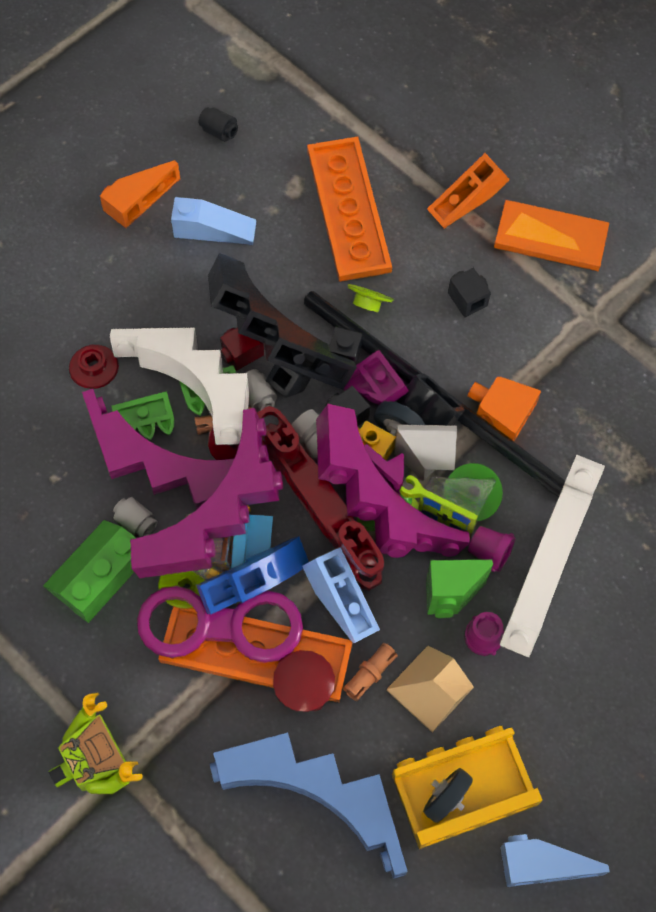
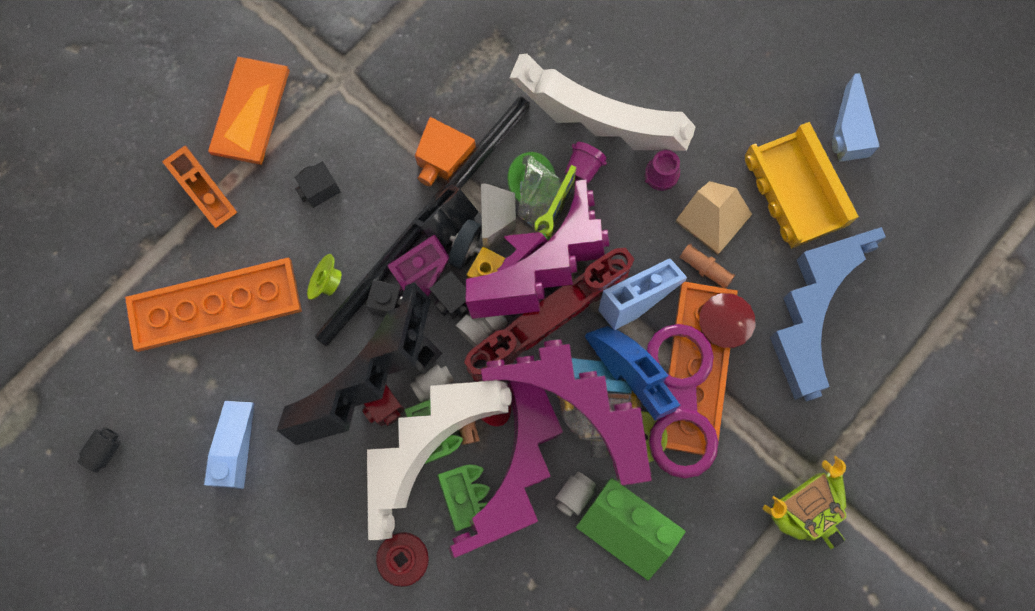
camera: 90 degrees left, 10 degrees up
orange slope [100,160,180,228] -> none
black wheel [423,768,473,823] -> none
bright green slope [426,559,493,618] -> none

